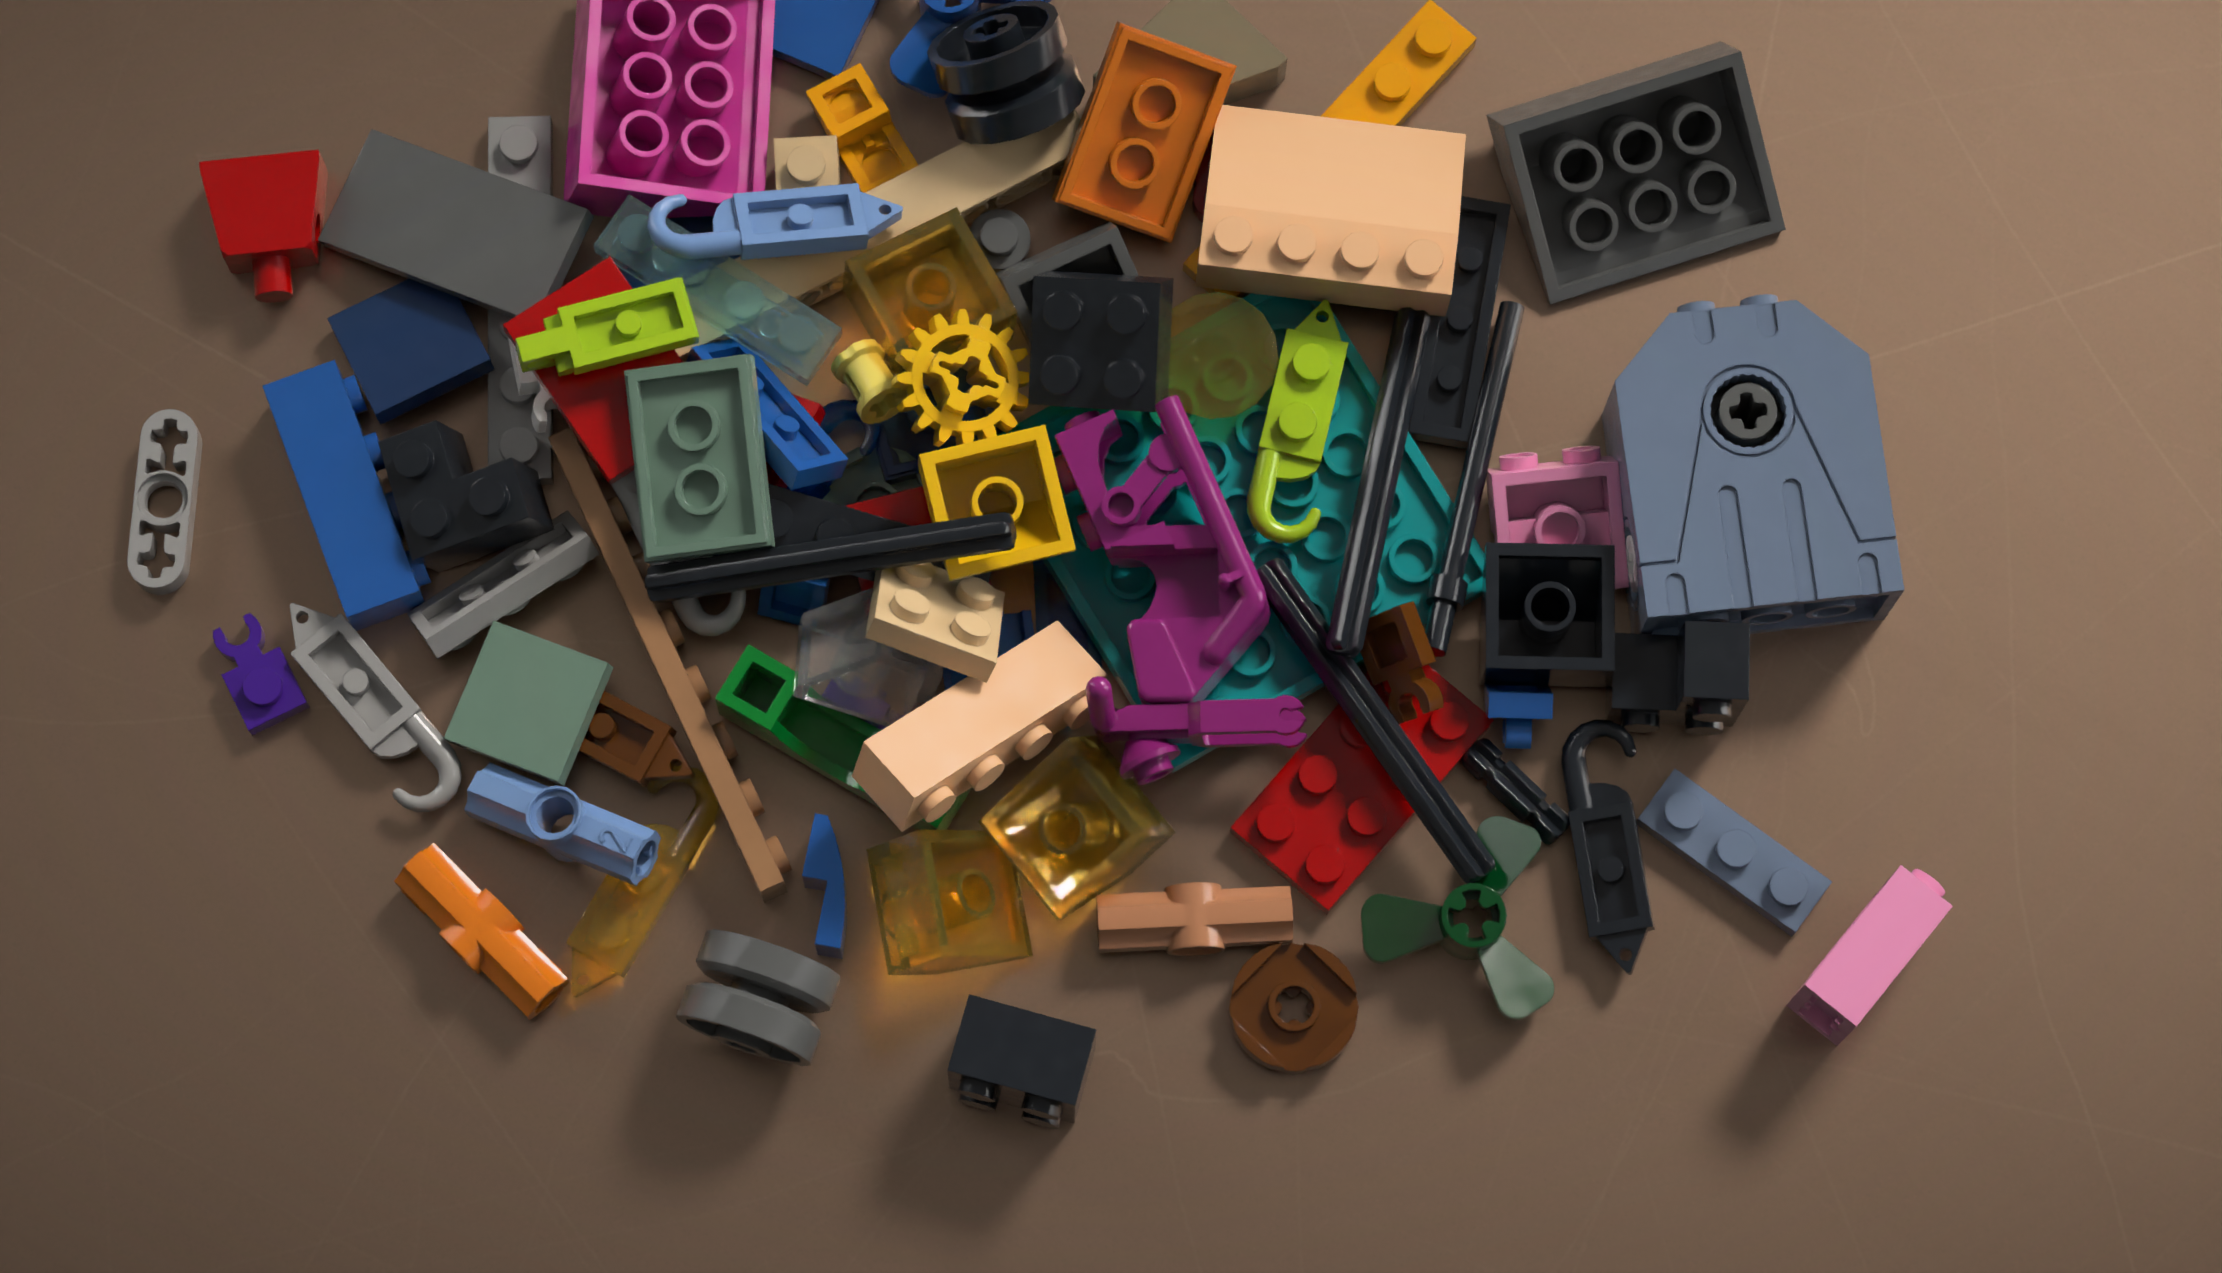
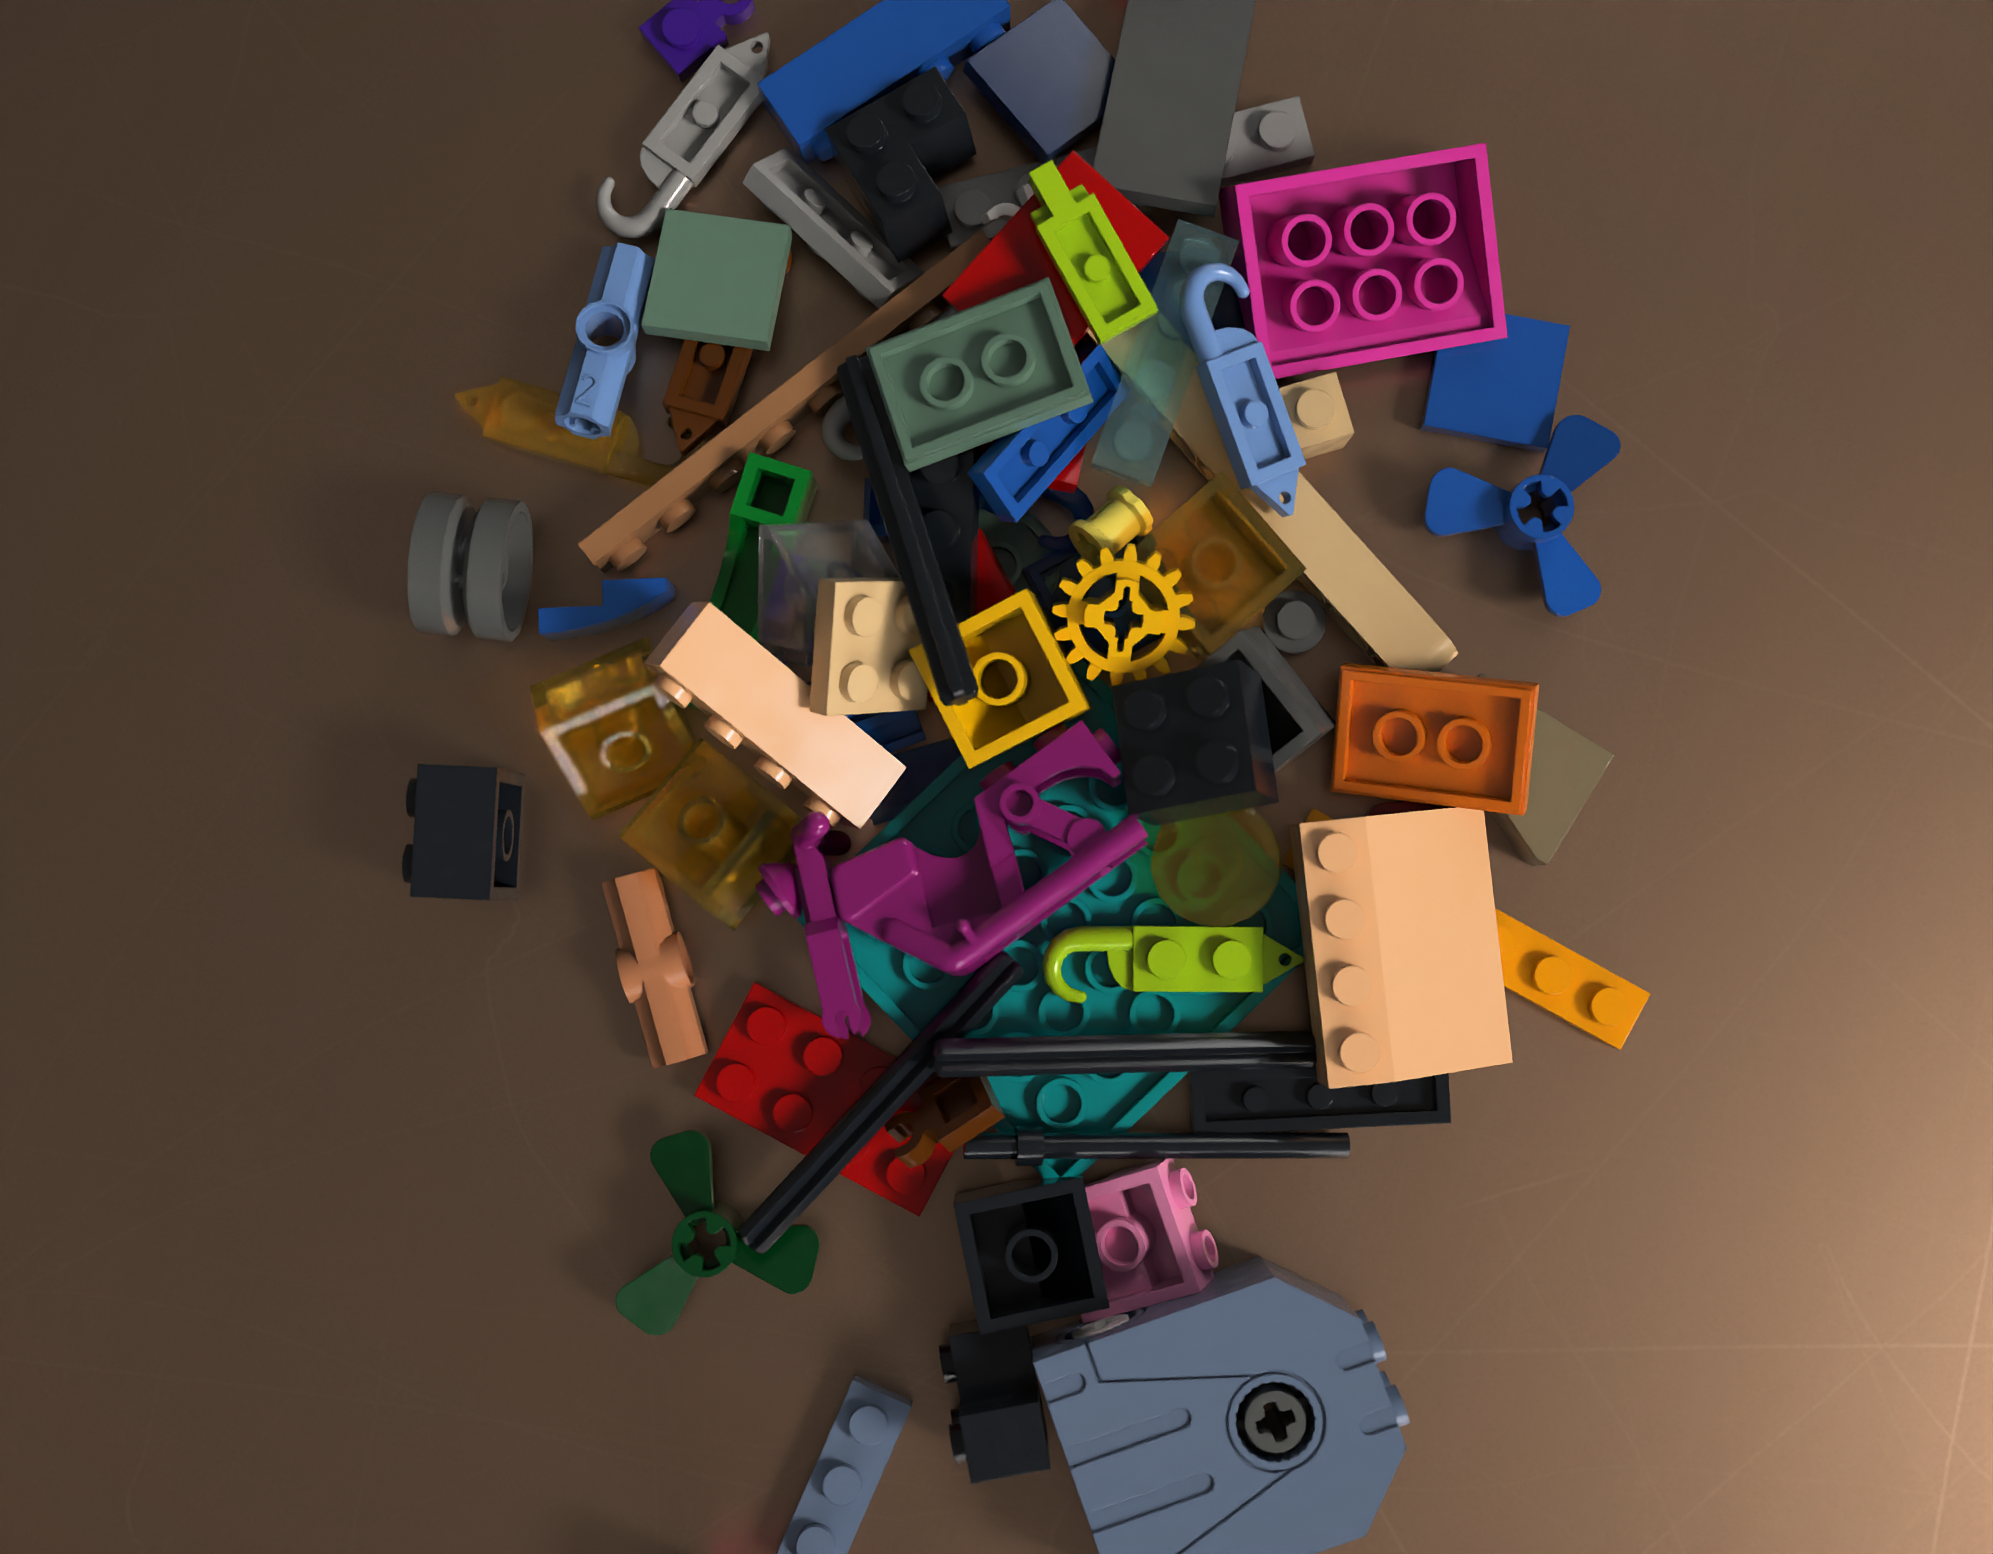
camera: 85 degrees right, 10 degrees up
orange piece [394,843,570,1020] -> none
light orange slope [805,63,918,193] -> none
black wheel [927,0,1085,144] -> none
reddish brown plate [1228,943,1359,1075] -> none
black axle [1462,738,1570,845] -> none
blue tile [1483,684,1553,749] -> none
dark grey slope [1486,41,1786,304] -> none
black plate [1561,719,1655,975] -> none

